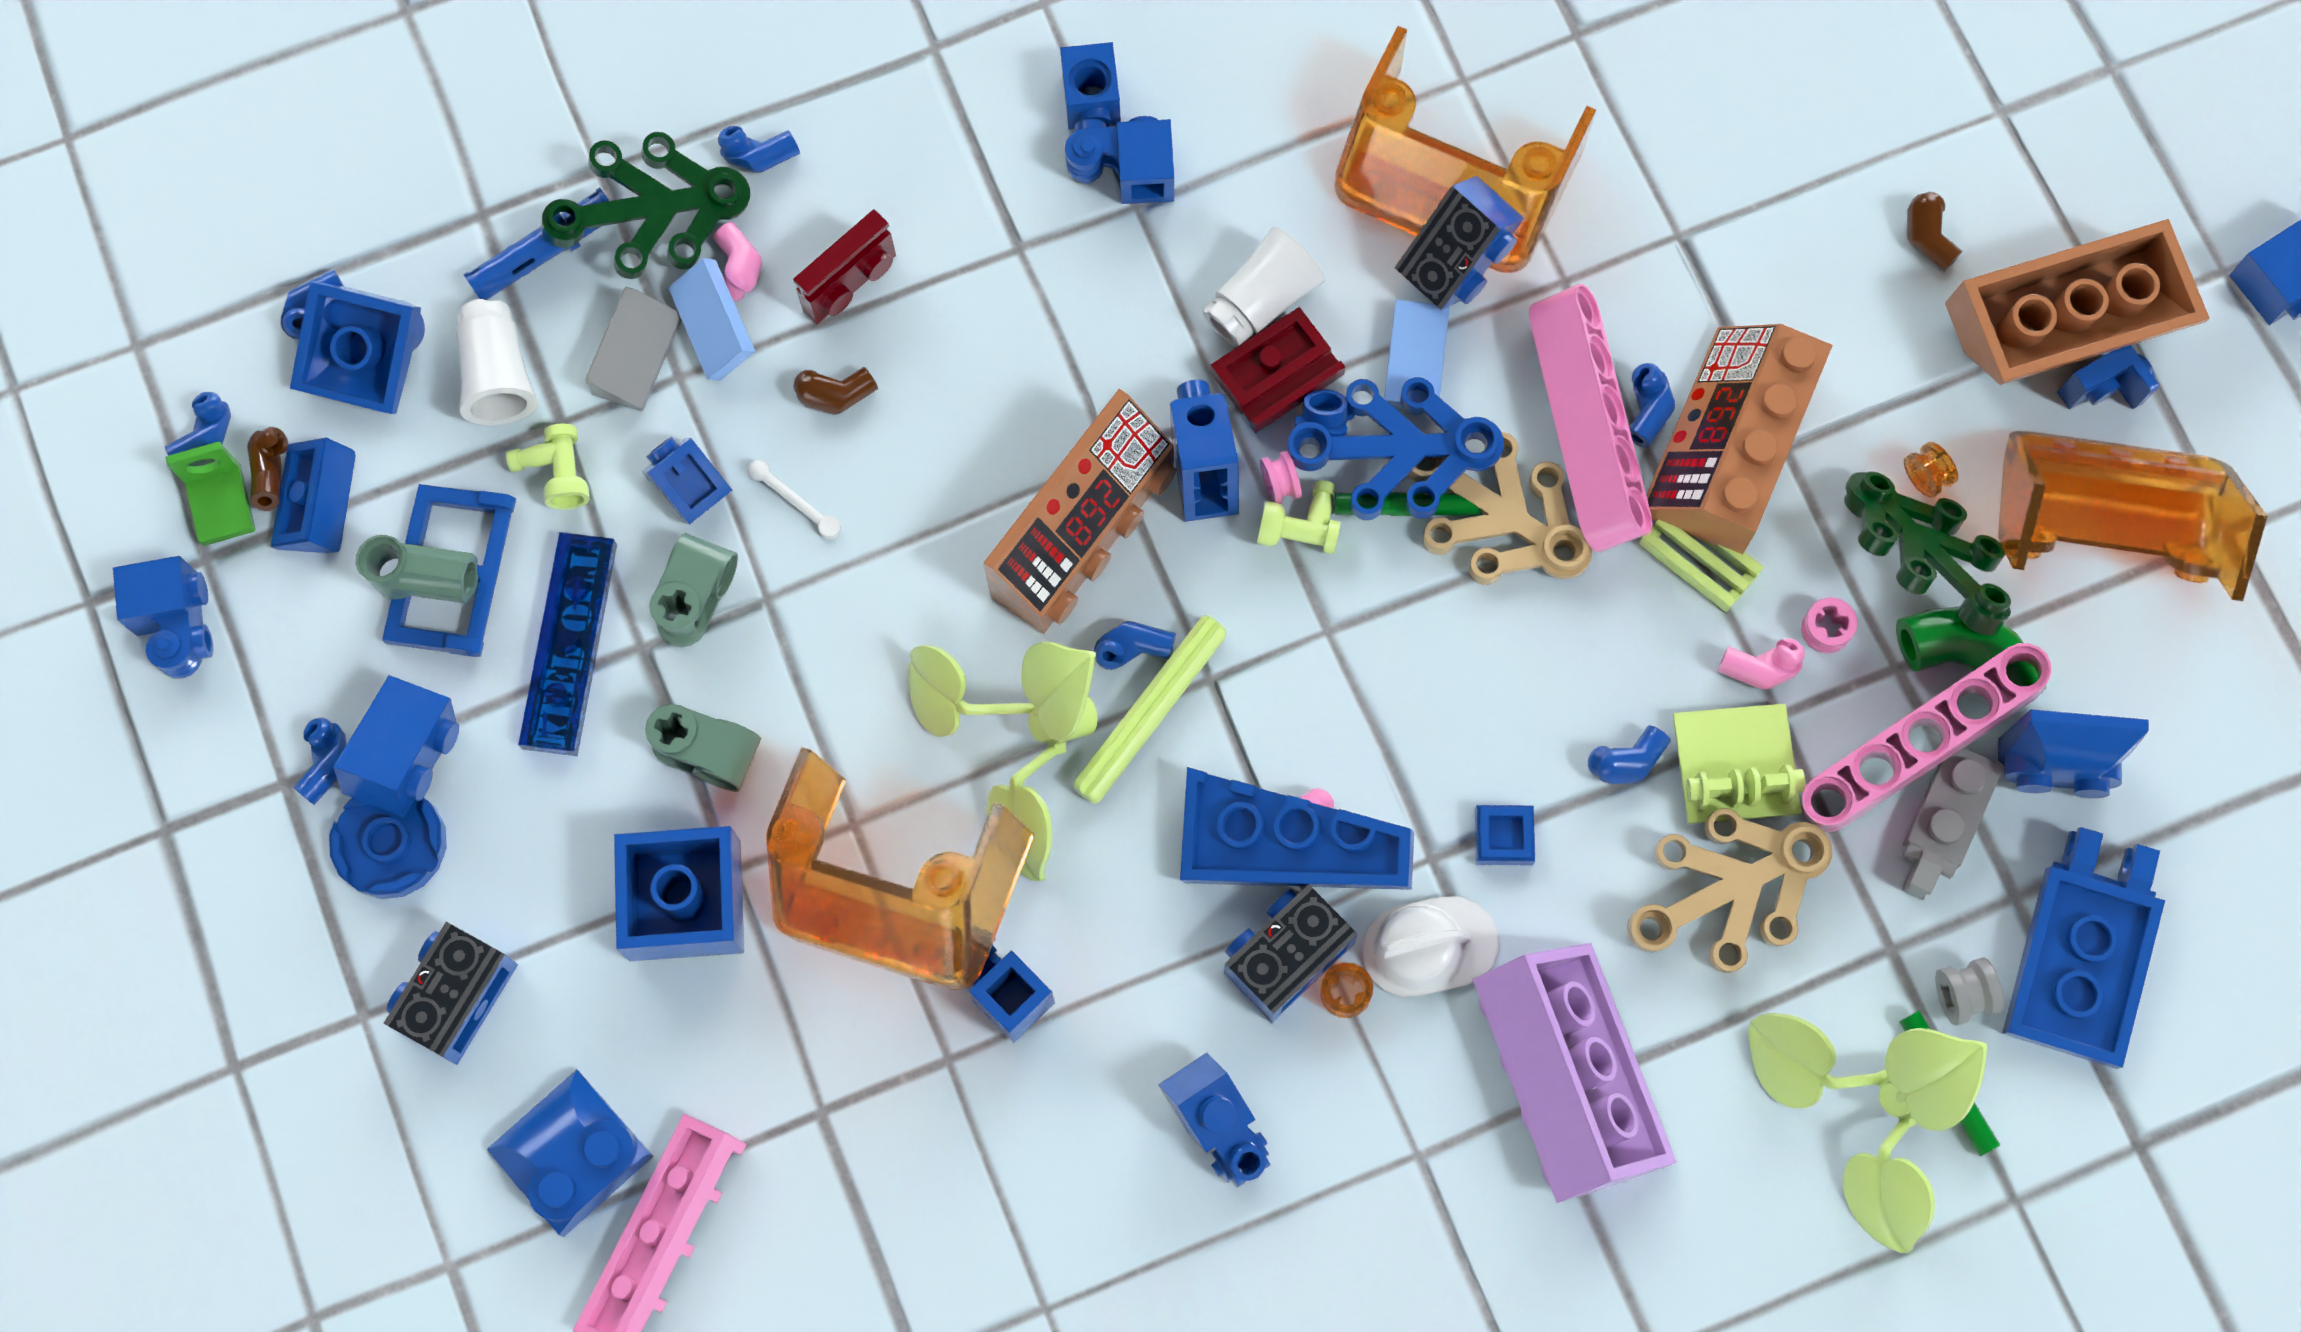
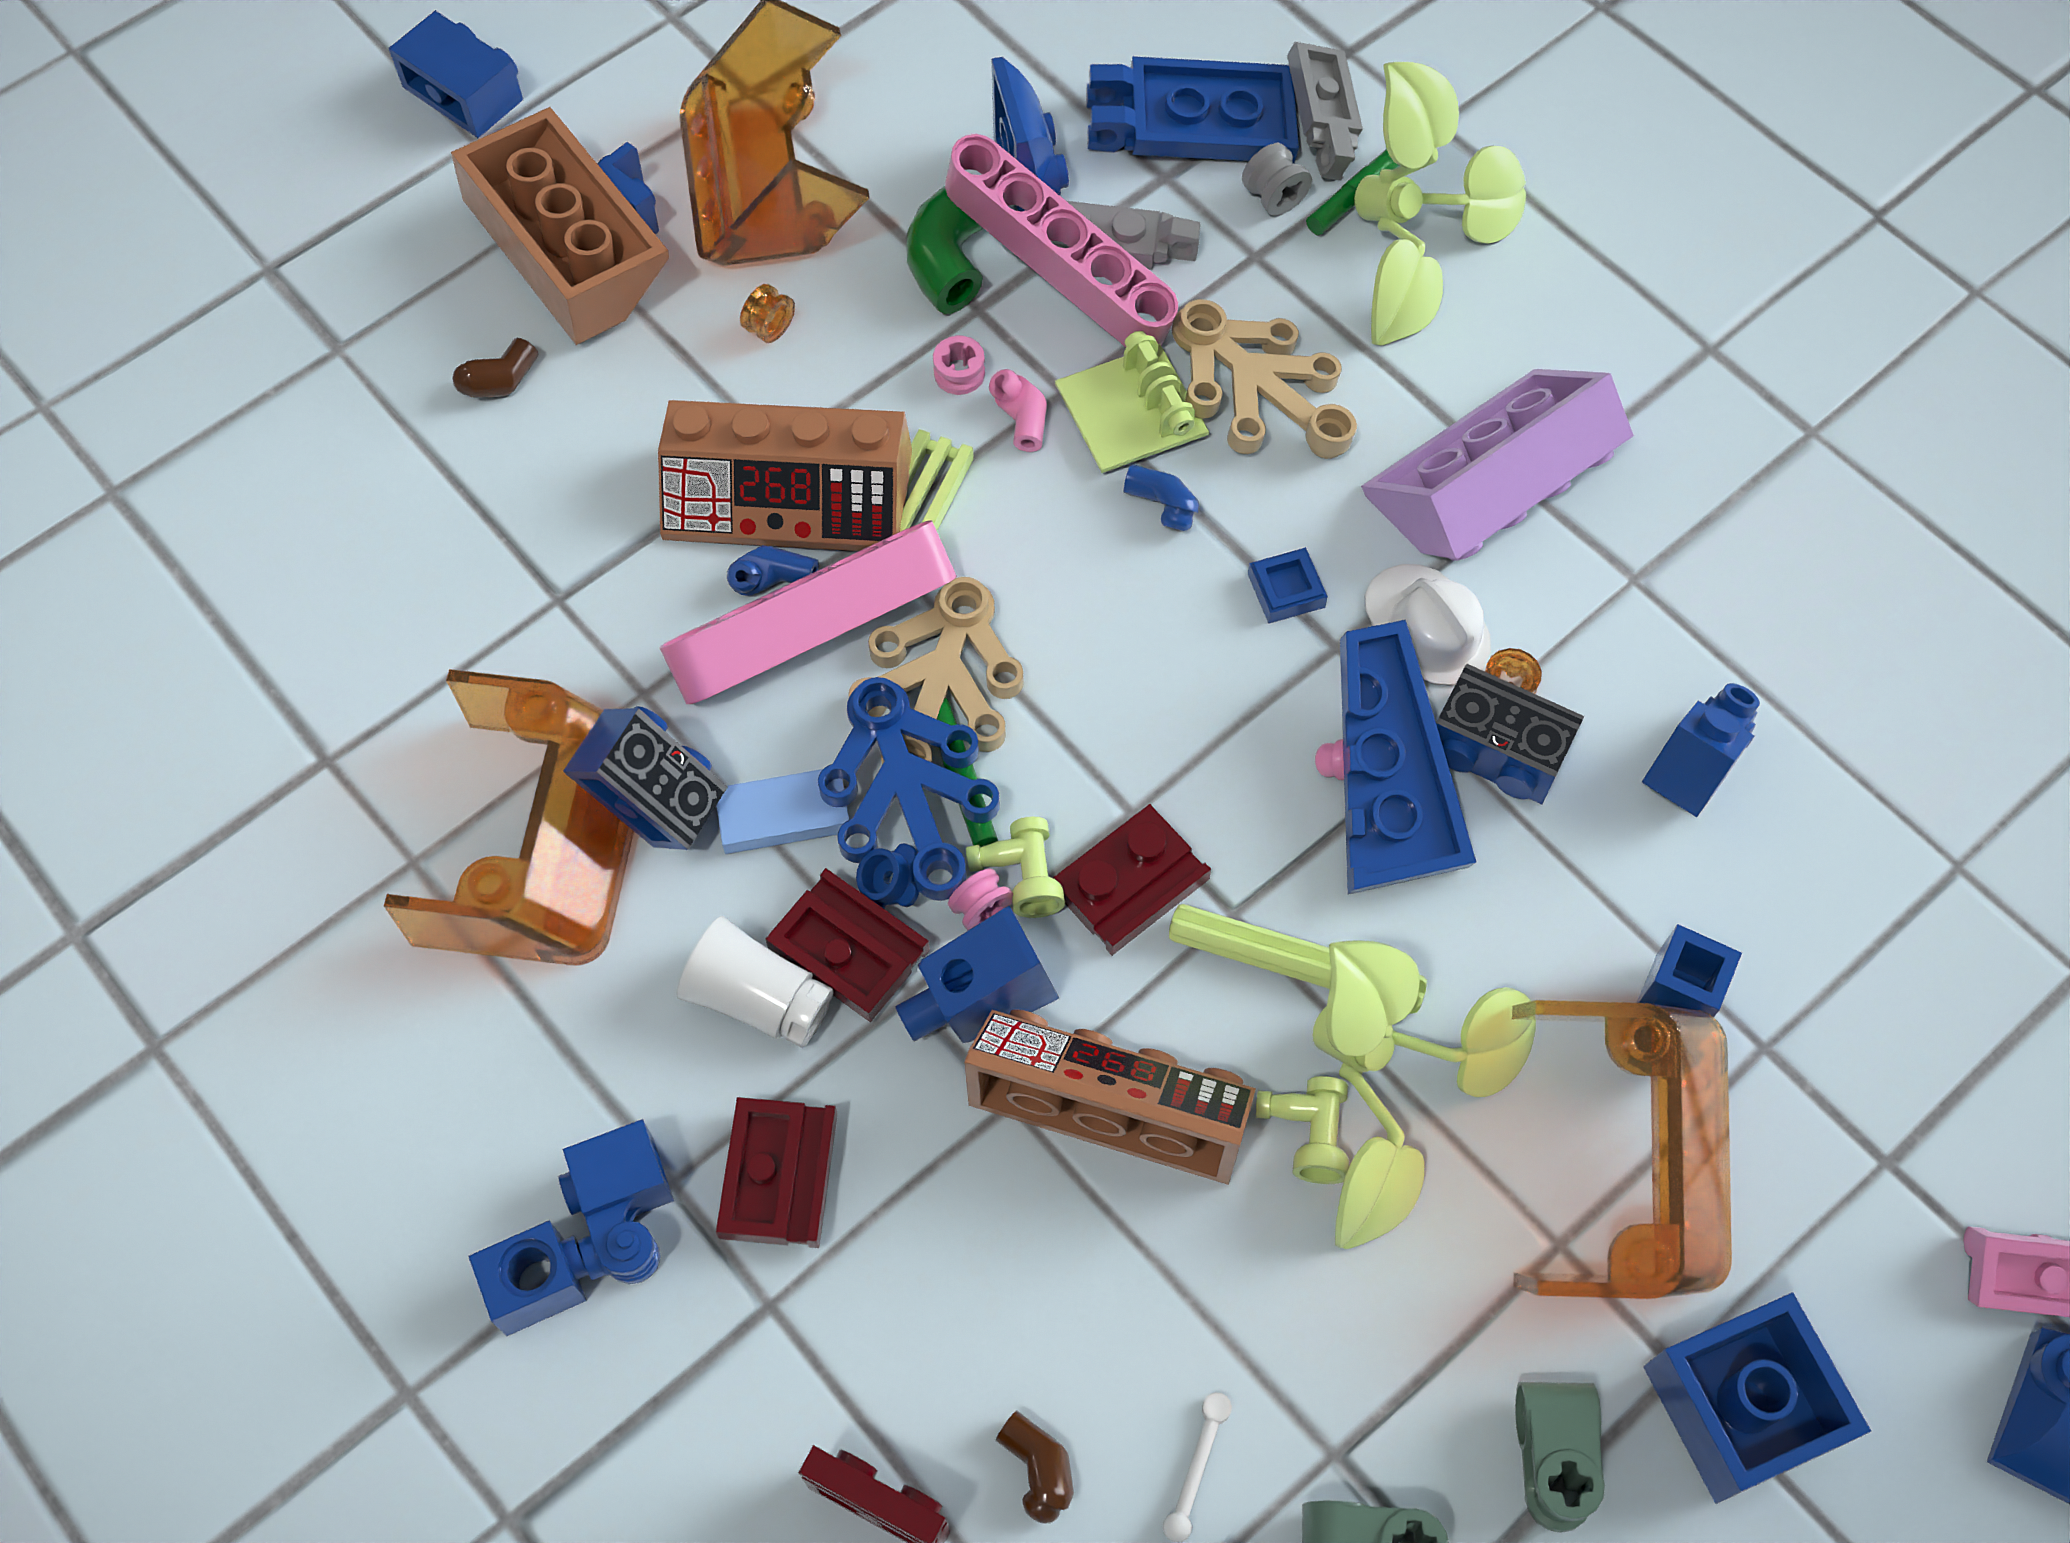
camera: 110 degrees left, 10 degrees down
blue arm [1094,621,1176,670] -> none
dark green plant [1844,471,2011,636] -> none
none -> dark red plate [716,1097,838,1248]
none -> dark red plate [1053,804,1211,956]
none -> yellowish green piece [1256,1076,1349,1184]
none -> light grey hinge [1287,42,1363,181]

